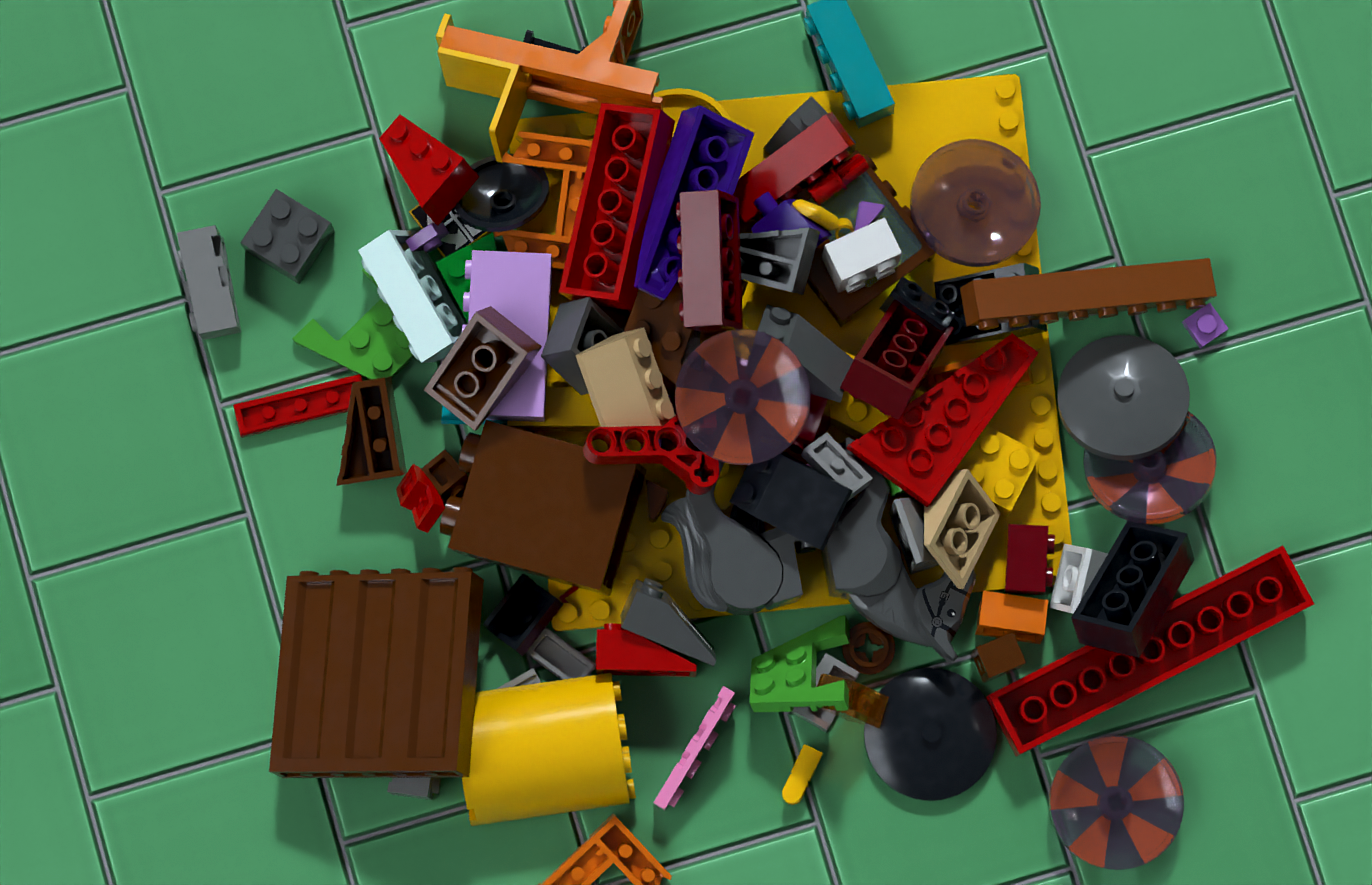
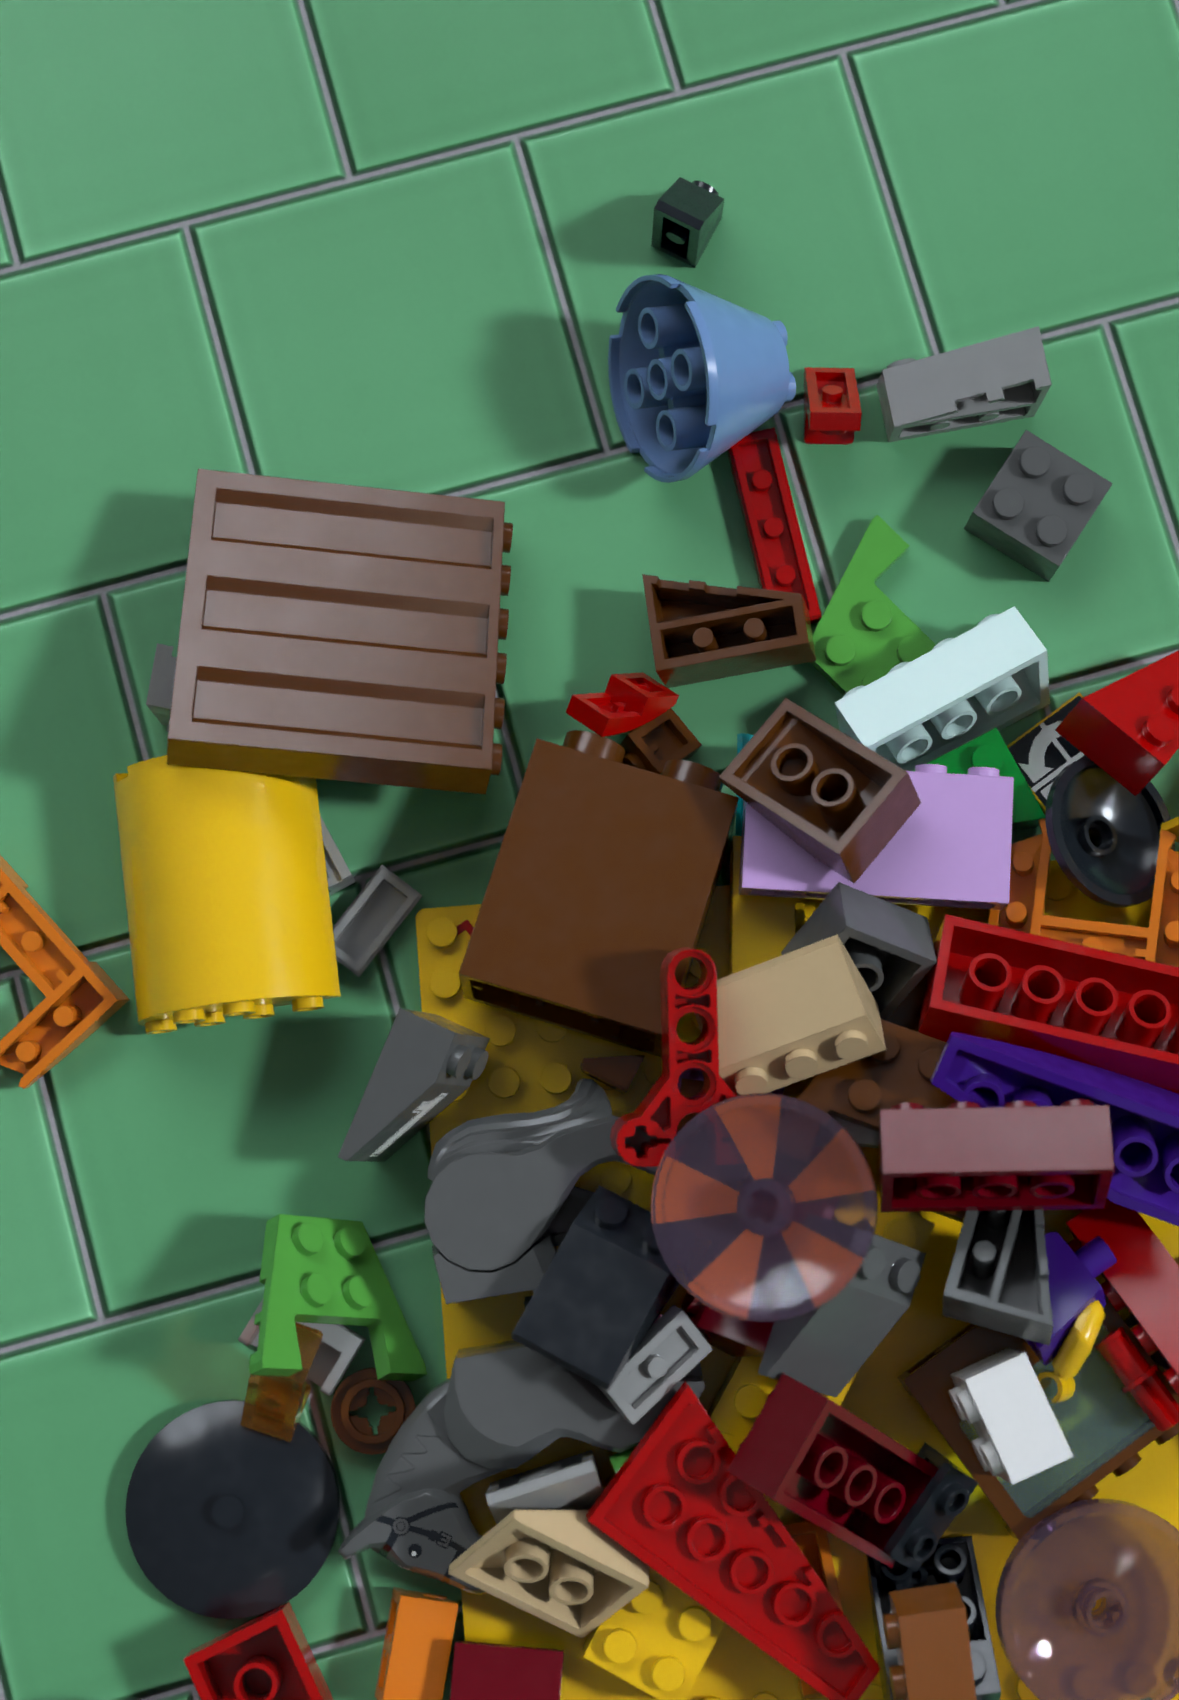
camera: 90 degrees right, 0 degrees up
medium lavender plate [406,222,450,253] -> none
black bracket [483,574,563,656] -> none
red slope [596,623,697,677] -> none
bright pink wing [653,686,736,811] -> none
yellow bar [782,744,823,805] -> none
medium lavender slope [854,201,885,231] -> none
reddish brown panel [971,633,1026,683] -> none
none -> medium blue cone [608,274,796,483]
none -> black slope [651,177,724,268]
none -> red slope [804,367,862,445]

